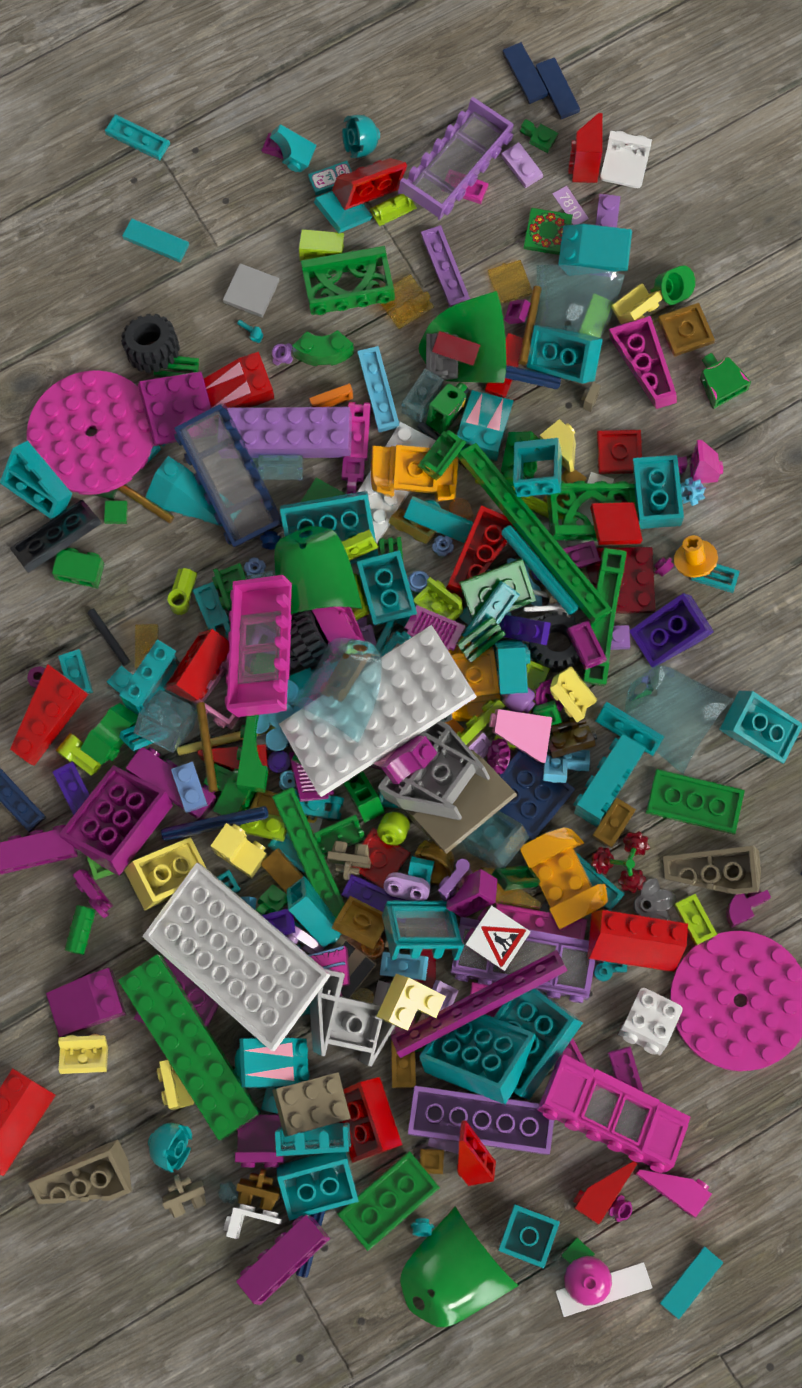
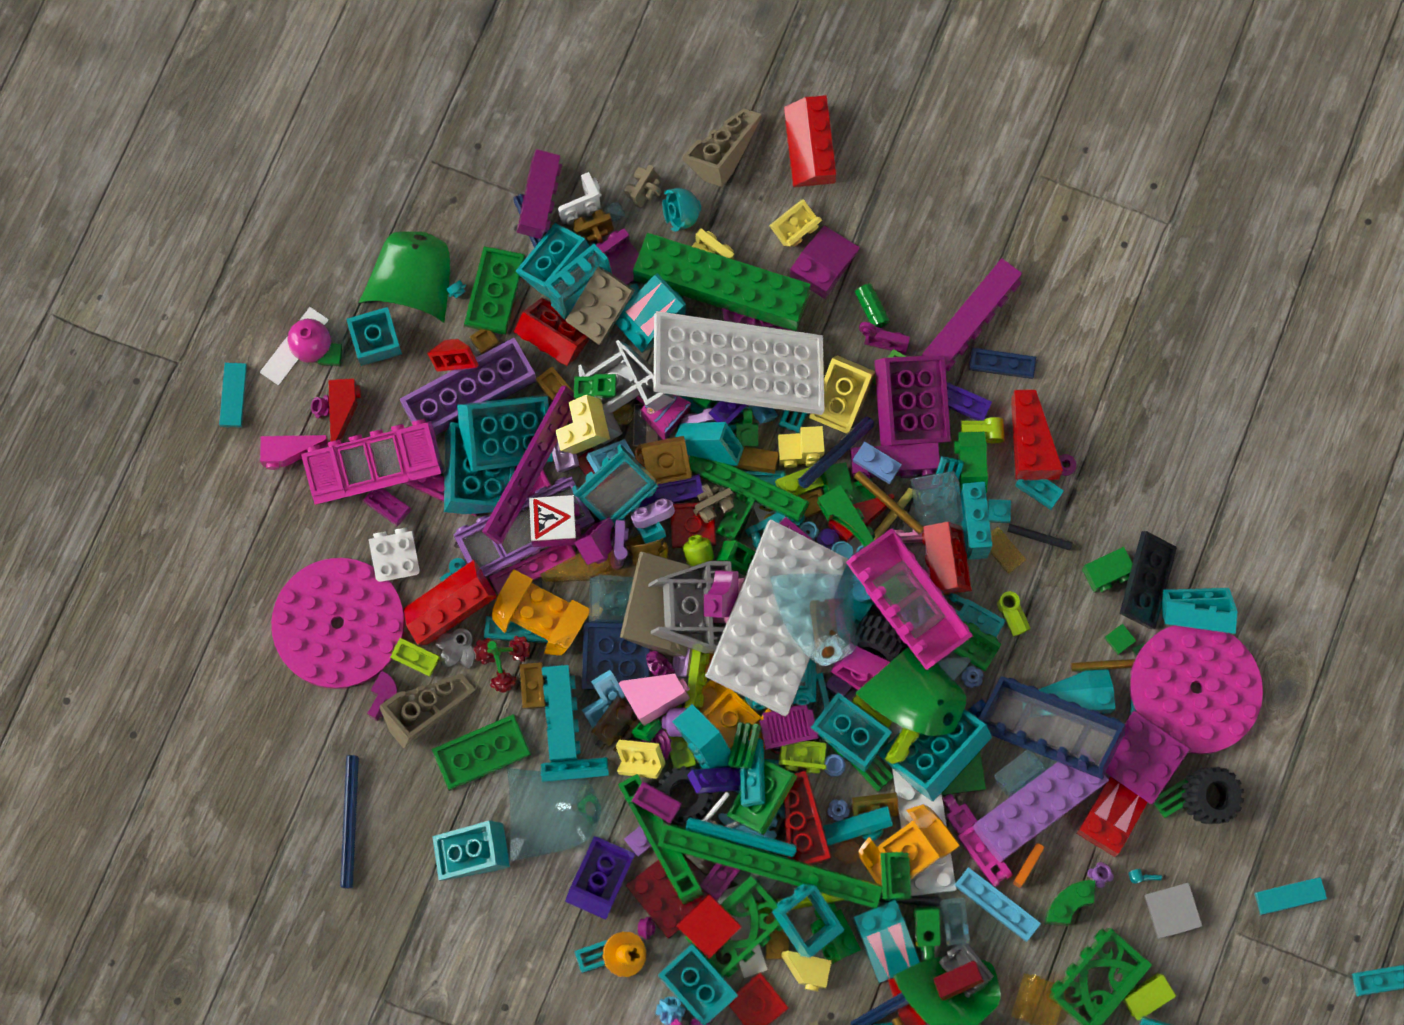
camera: 140 degrees right, 0 degrees up
dark green tile [492,865,541,891] -> none
none -> green slope [574,374,616,399]

